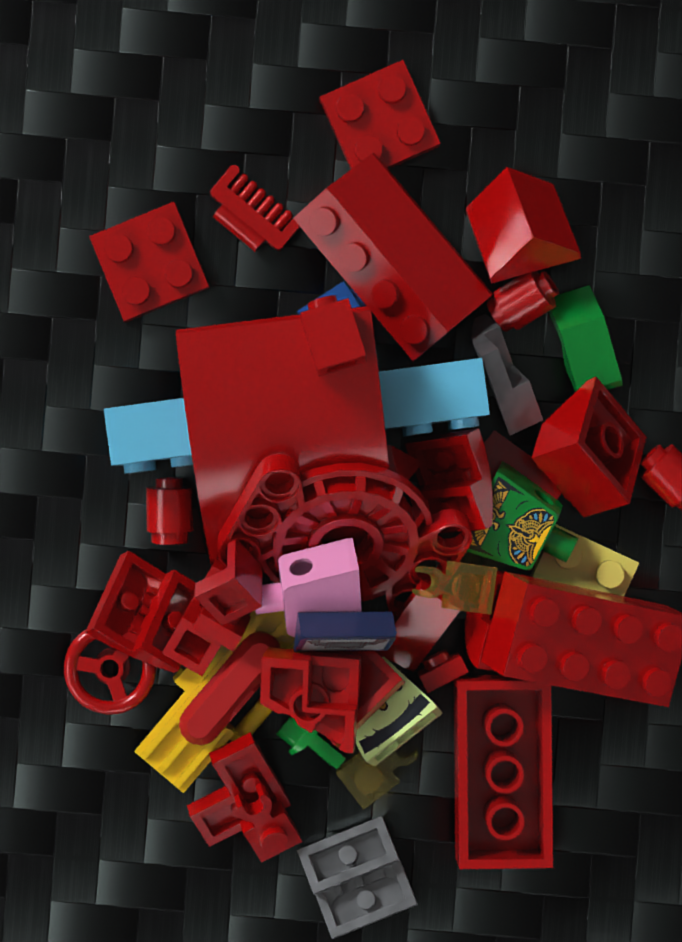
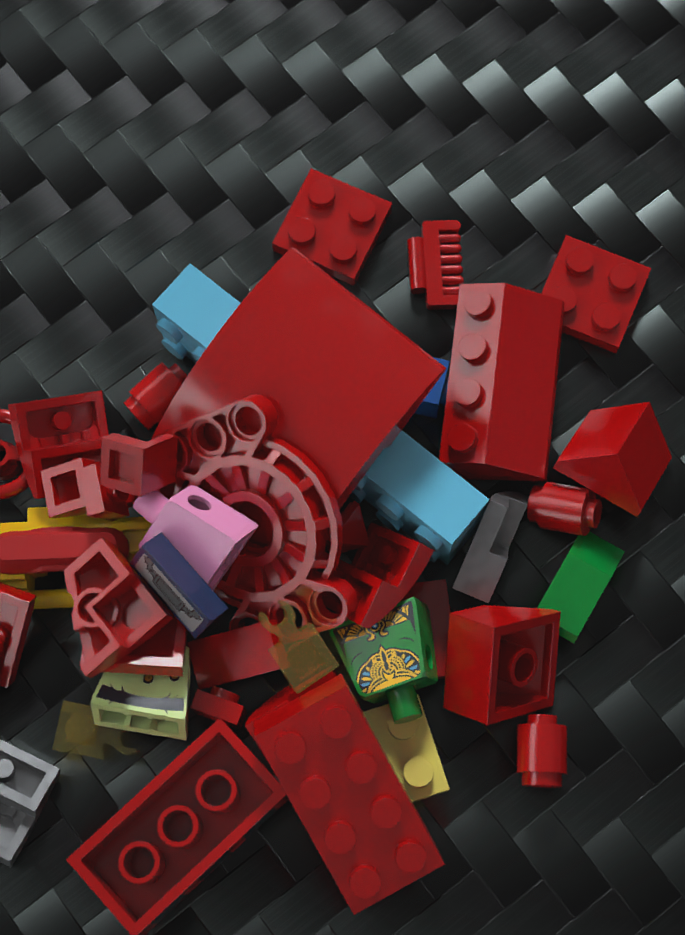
camera: 45 degrees right, 15 degrees down
green piece [276,716,346,769] -> none
red brick [300,295,366,377] -> none

